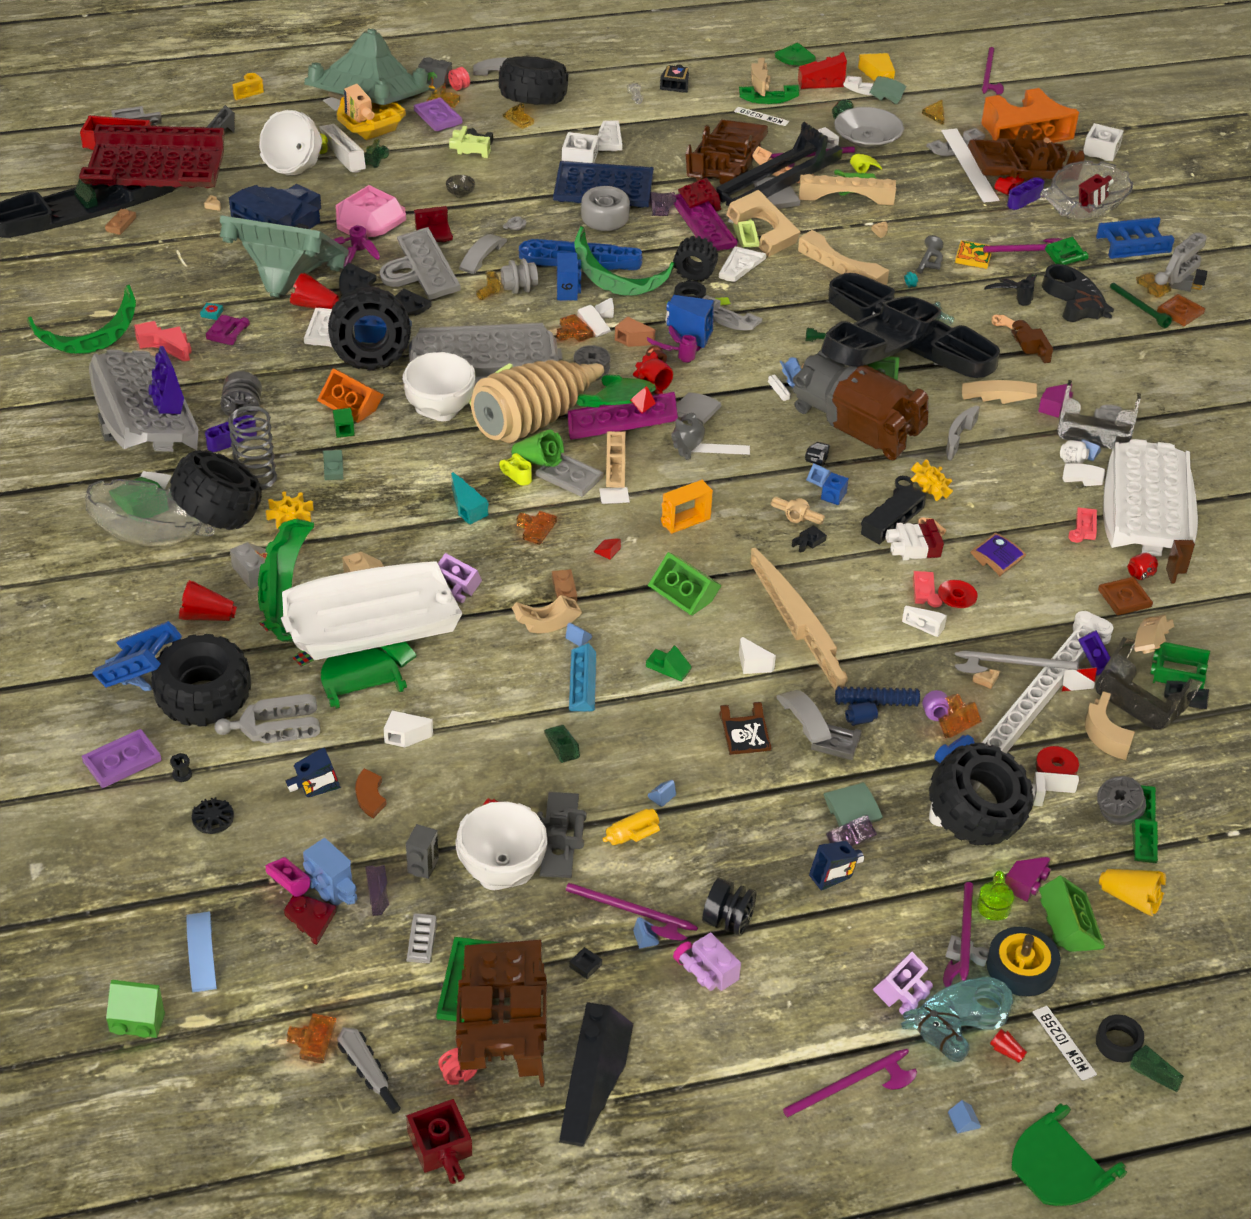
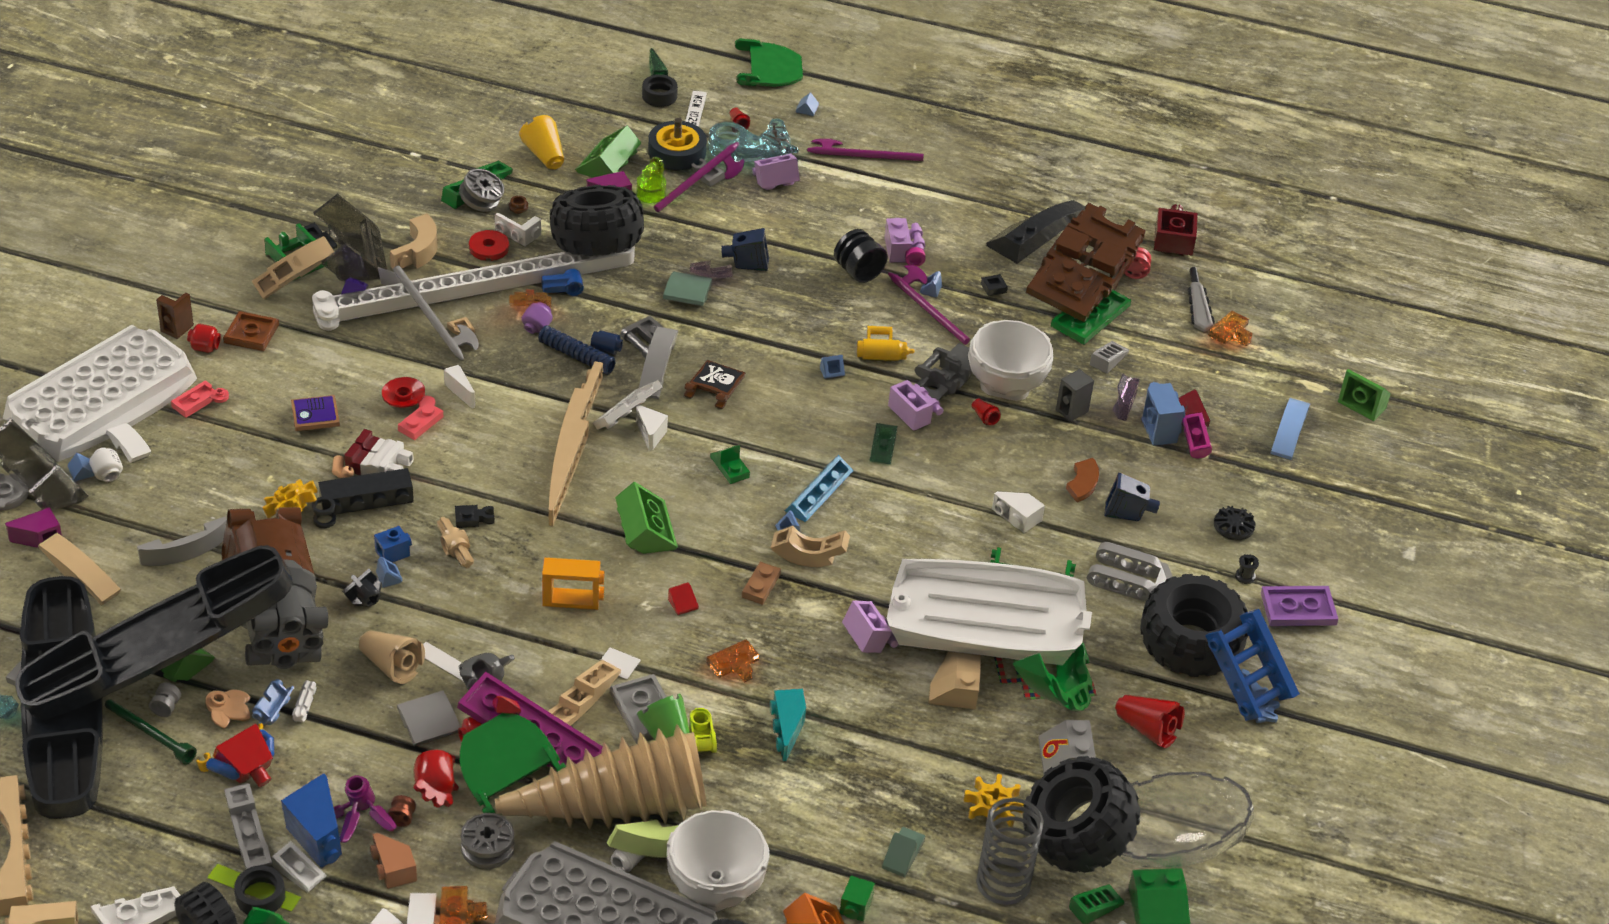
camera: 150 degrees left, 0 degrees up
none -> red torso [196,723,275,788]
none -> tan cone [359,630,425,684]
none -> reddish brown plate [509,196,529,214]
none -> white wing [593,380,662,430]
none -> lavender brick [888,380,944,431]

